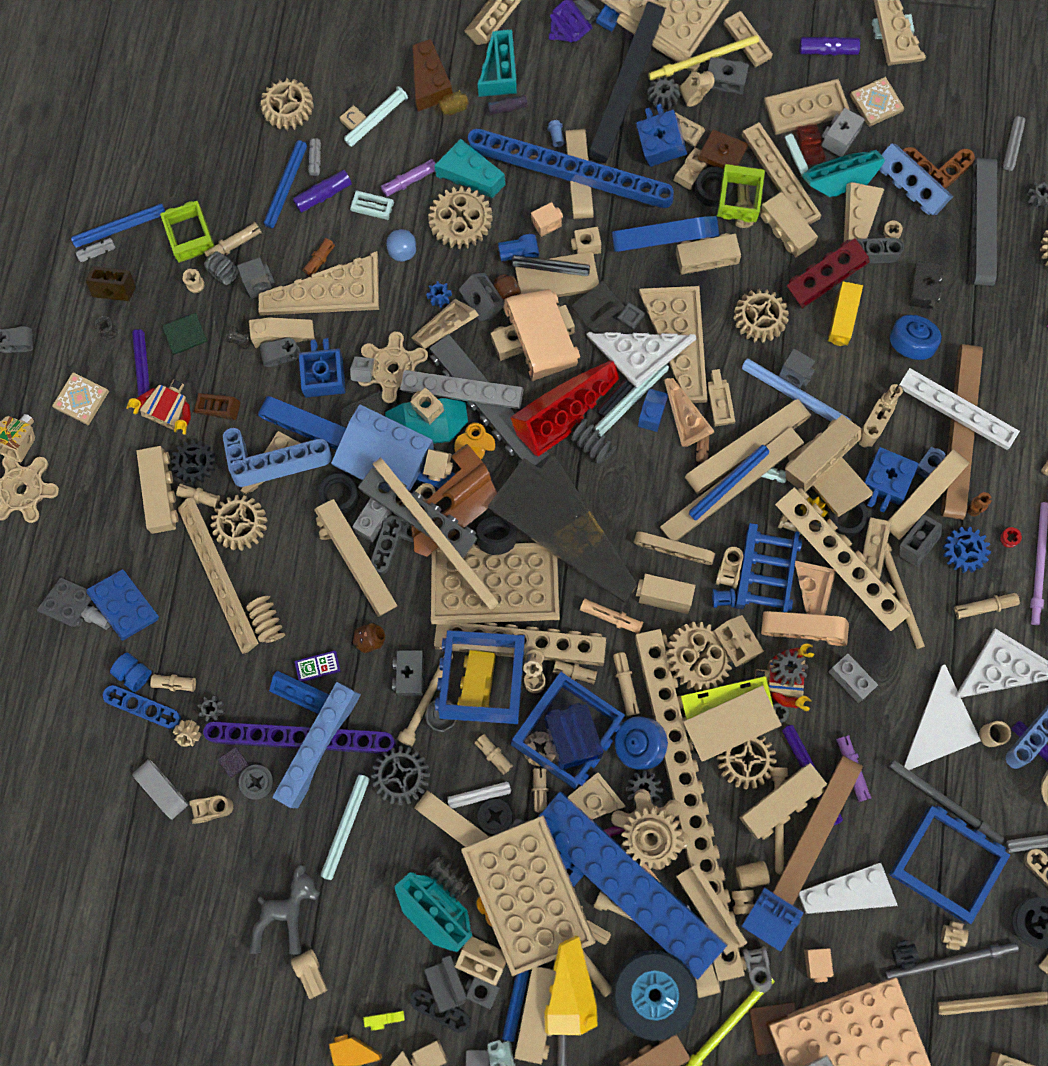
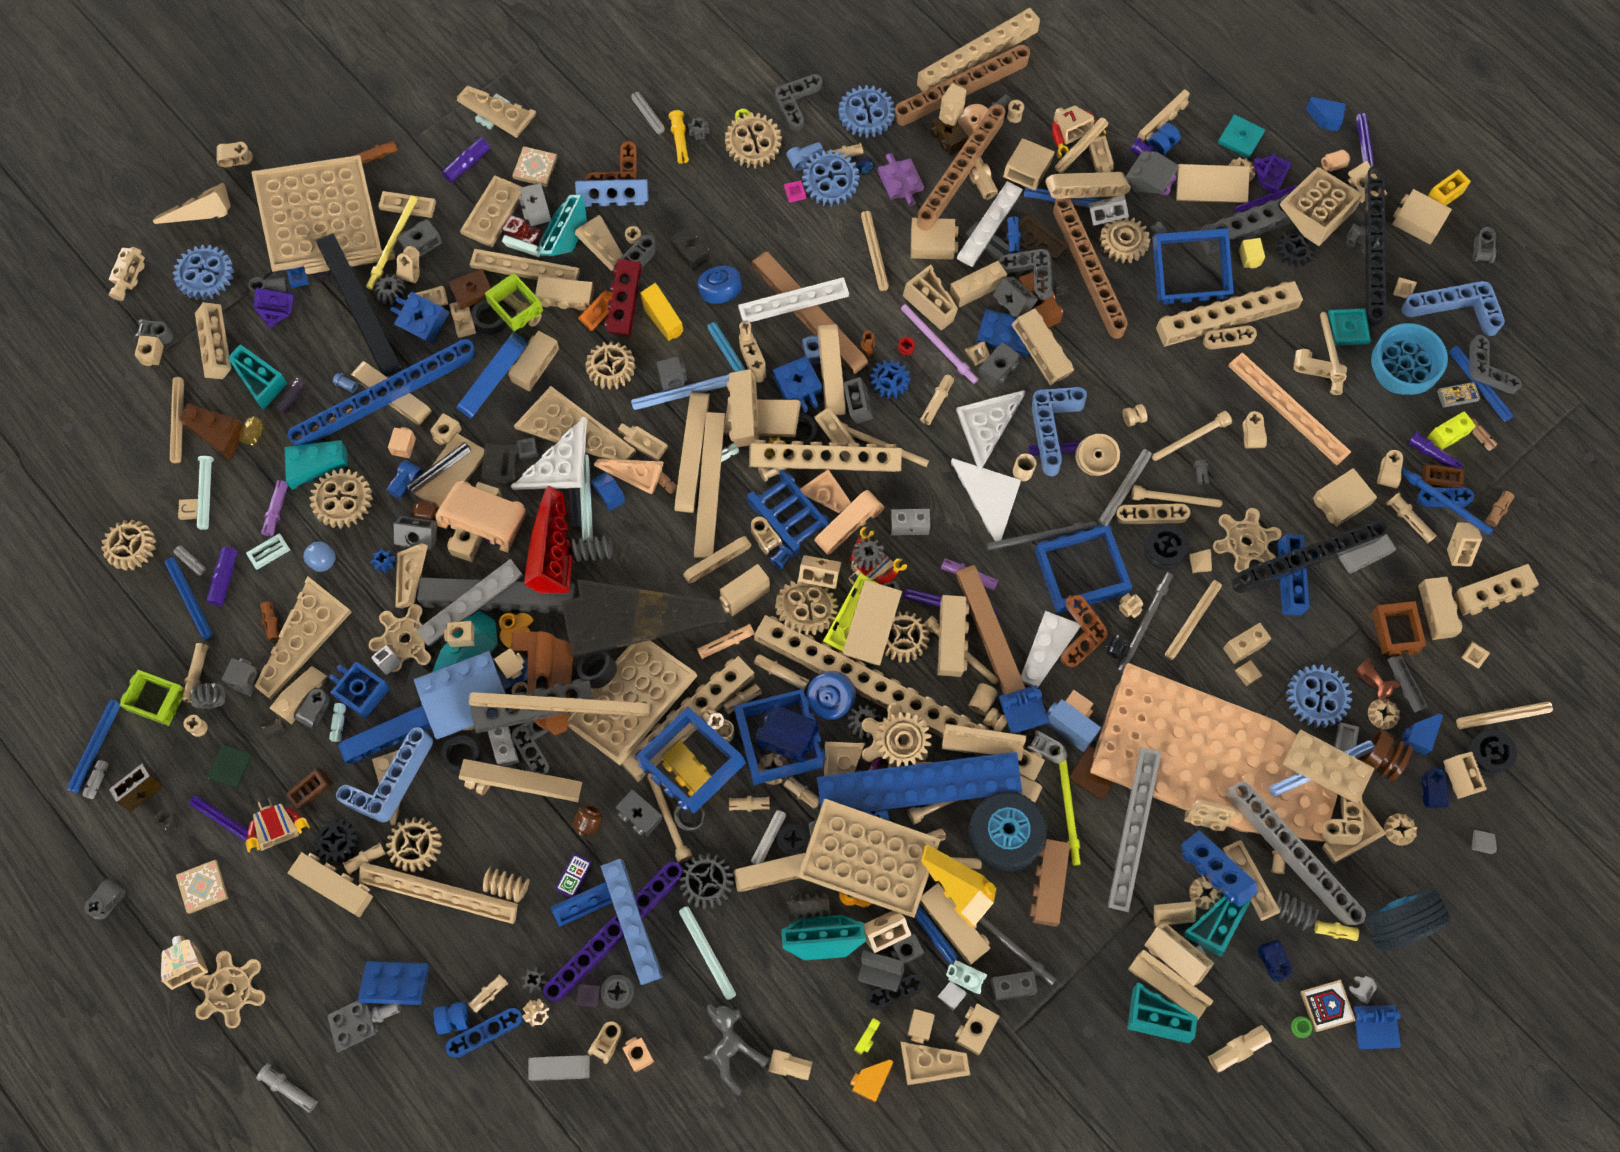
camera: 55 degrees left, 5 degrees down
blue axle [689,445,770,521] -> none
dark grey beam [972,158,997,286] -> none
none -> tan axle [170,377,184,463]
none -> light aqua axle [329,703,346,742]
none -> orange hinge [578,290,613,331]
none -> light nougat brick [623,1037,654,1072]
none -> yellow pin [669,110,689,164]
none -> dark azure axle [707,322,746,372]
none -> medium blue brick [1045,699,1101,753]
none -> dark orange beam [1060,595,1108,667]

